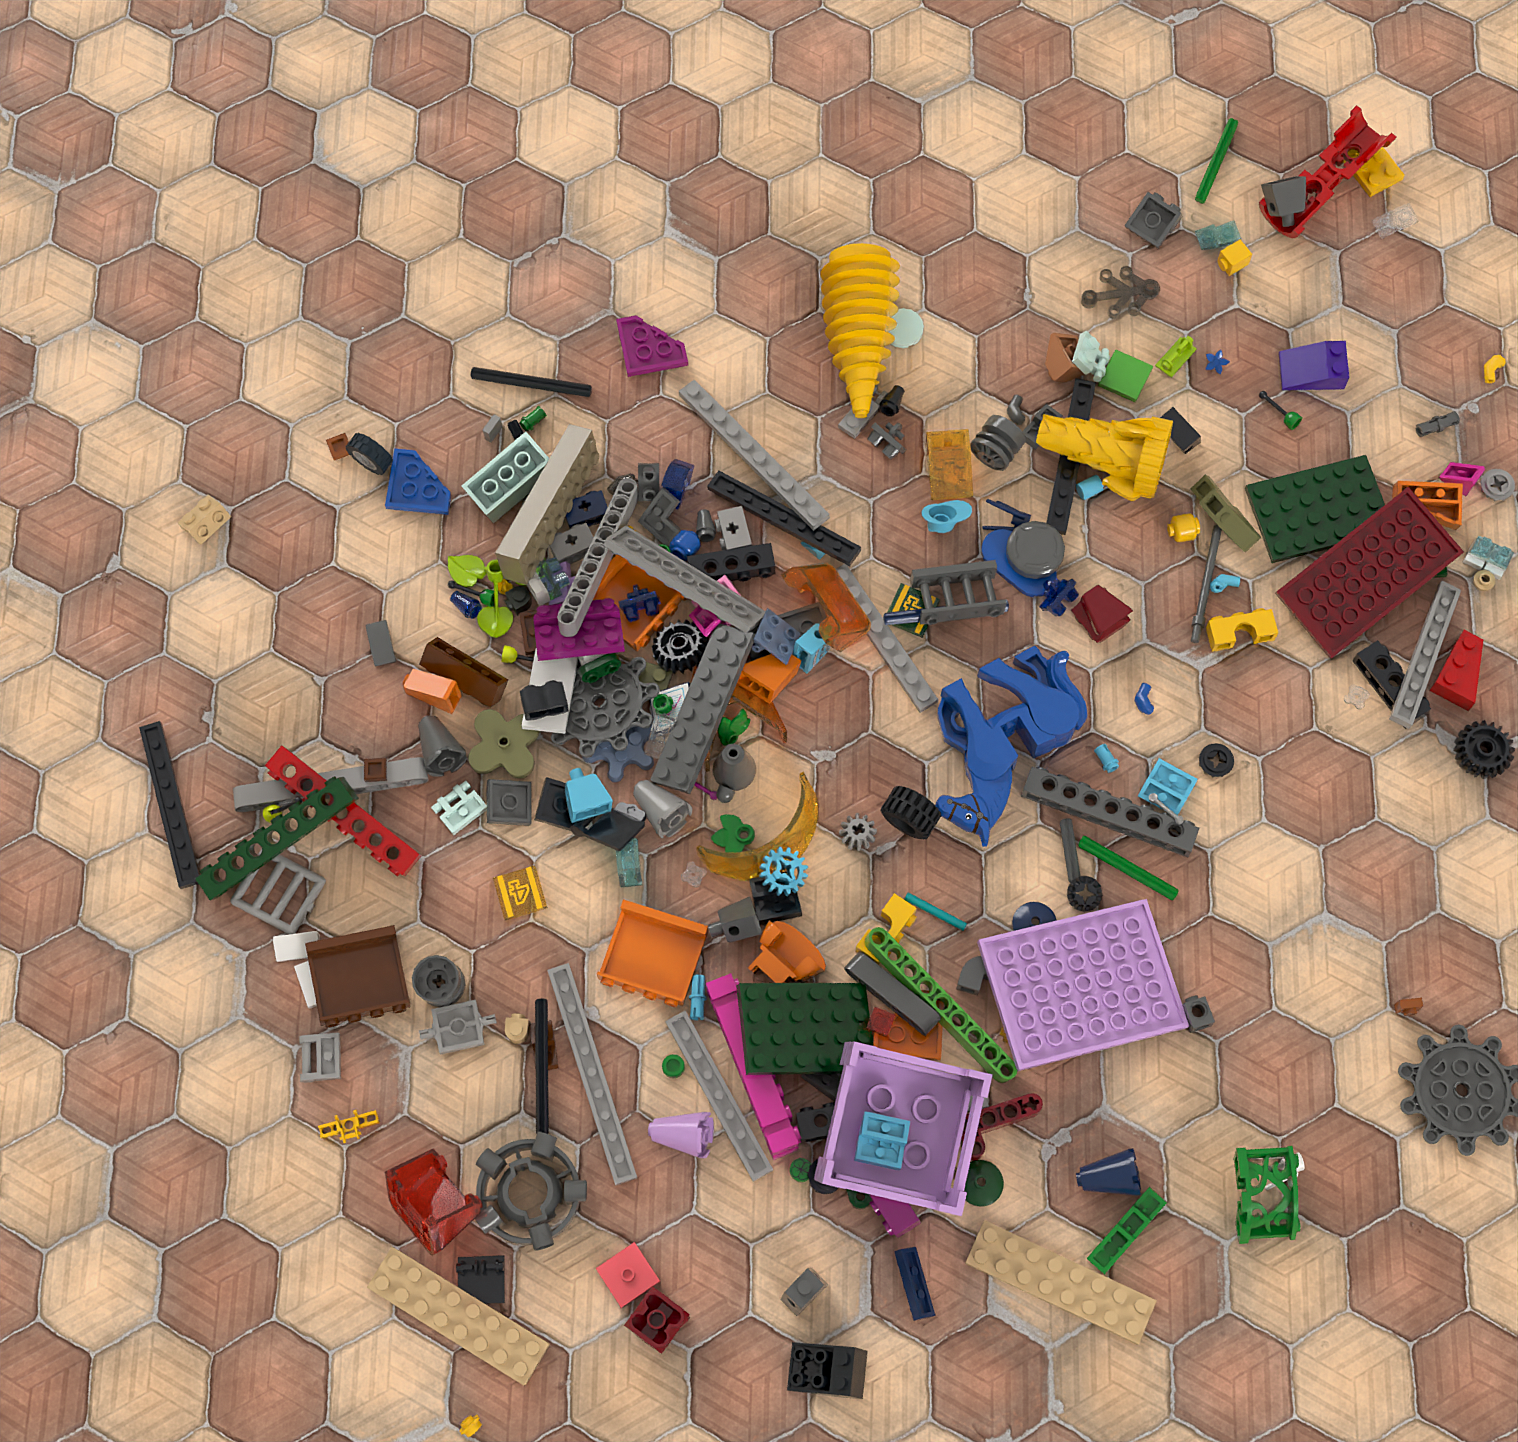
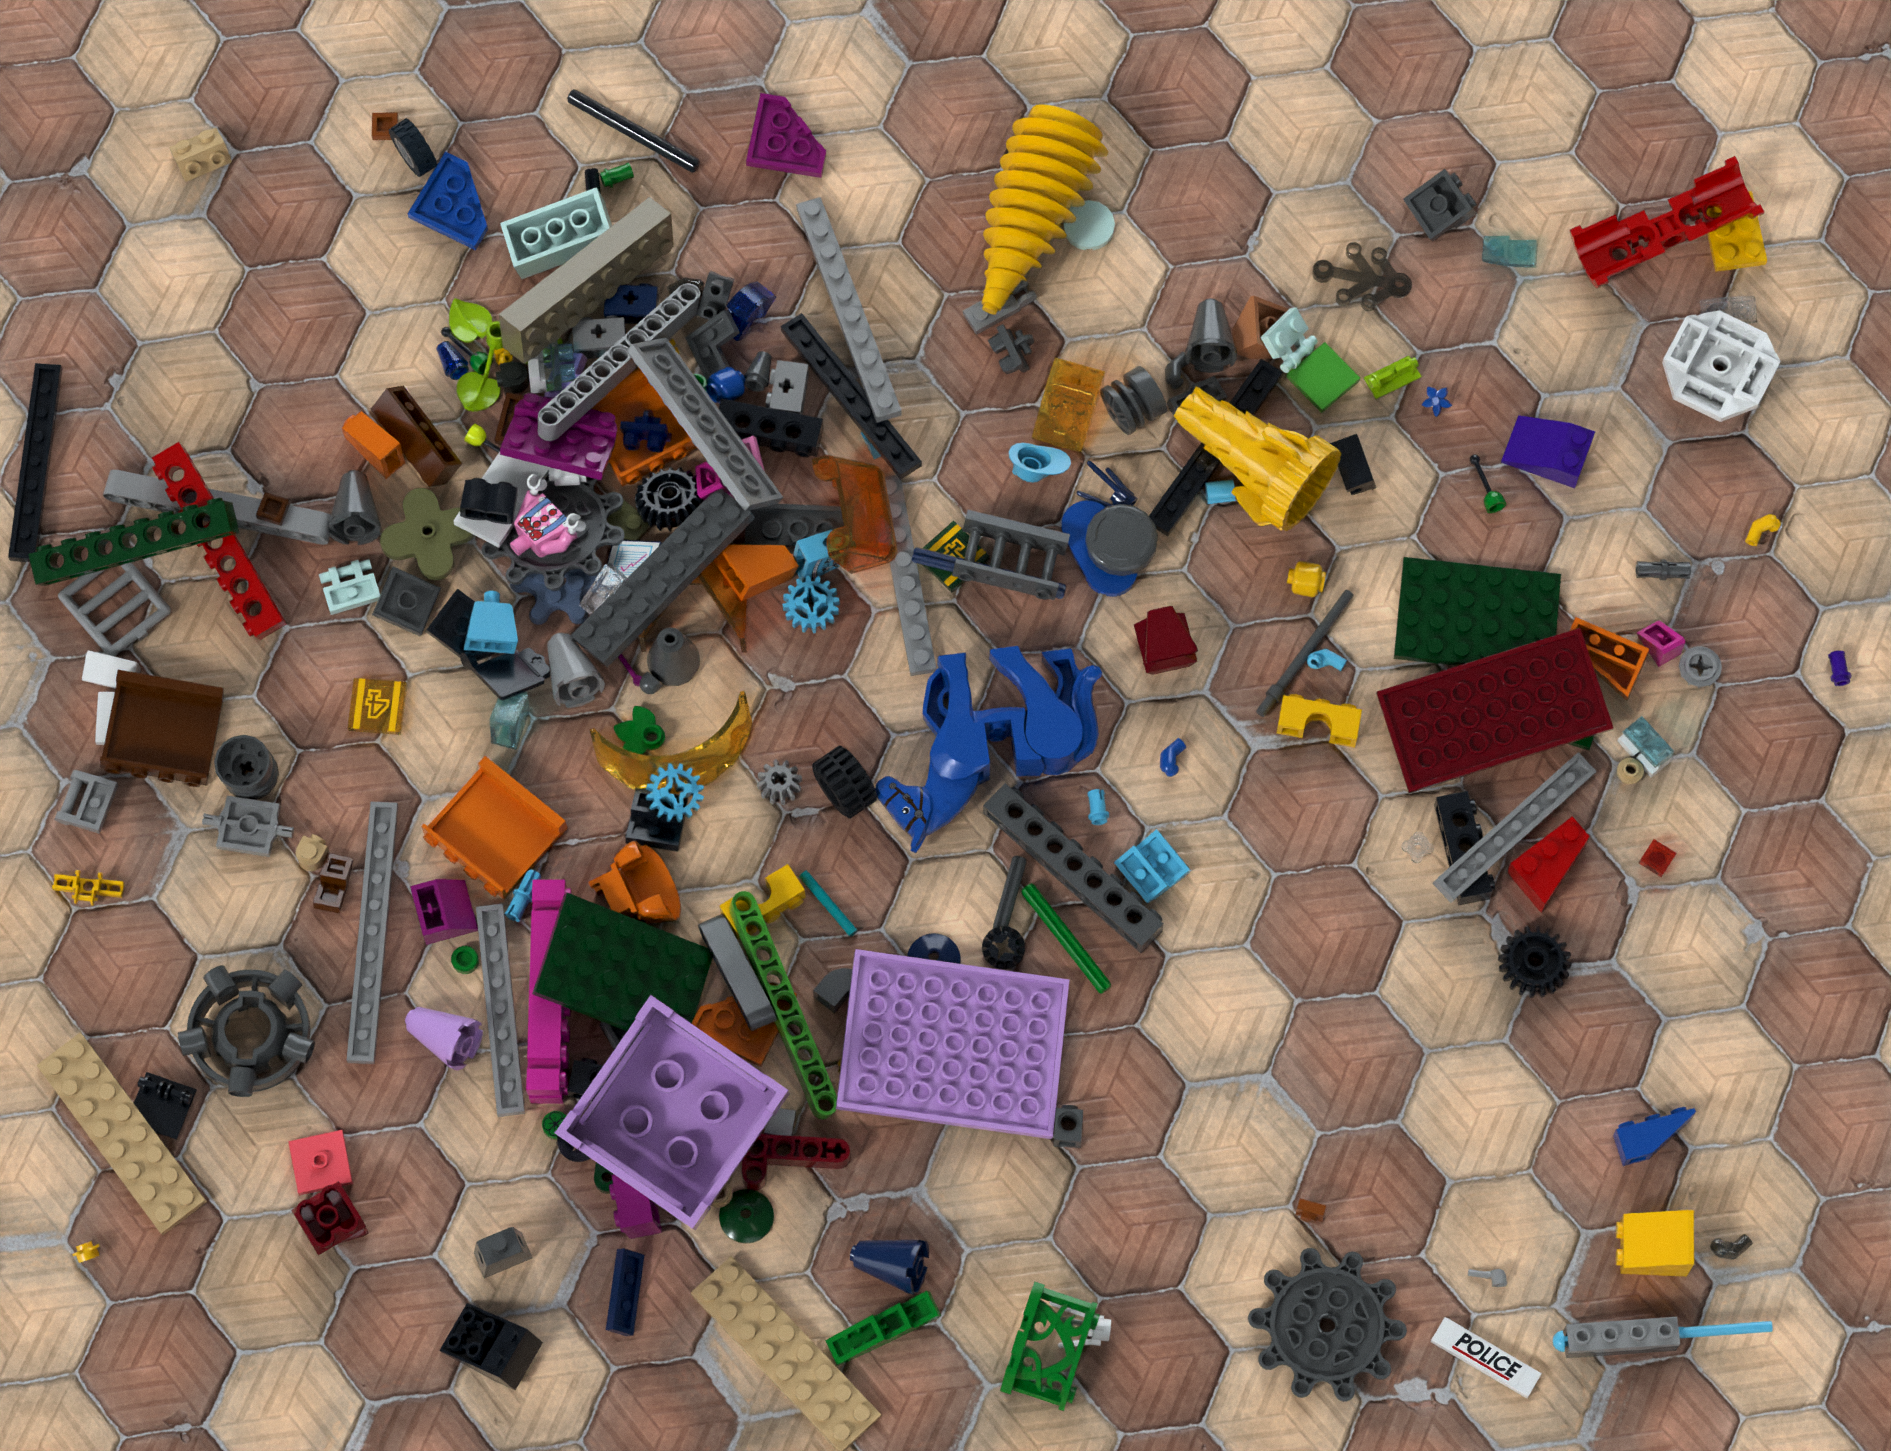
camera: 20 degrees right, 0 degrees up
hinge [263,797,303,823] -> none
dark grey slope [365,620,396,666] -> none
clear red windscreen [385,1148,482,1256] -> none
light grey tile [483,414,503,442] -> none
black axle [535,998,549,1134] -> none
dark green plate [578,653,621,683] -> none
green plate [653,694,674,715] -> none
clear plate [681,862,707,887] -> none
dark grey torso [708,897,762,942] -> none
green plate [717,708,751,746] -> none
sand blue hinge [752,608,800,665] -> none
medium azure slope [854,1111,910,1171] -> none
clear red plate [866,1006,895,1037] -> none
black cone [880,385,905,417] -> none
clear blue hips [1039,578,1079,616] -> none
light grey hinge [1149,793,1184,824] -> none
olive slope [1190,474,1261,552] -> none
green axle [1195,118,1239,204] -> none
black gear [1199,743,1234,778] -> none
yellow brick [1217,239,1252,276] -> none
dark grey torso [1261,176,1306,227] -> none
none -> magenta slope [410,879,478,945]
none -> torso [510,474,586,557]
none -> medium azure gear [782,576,840,633]
none -> dark grey cone [1185,298,1237,373]
none -> white piece [1662,310,1781,422]

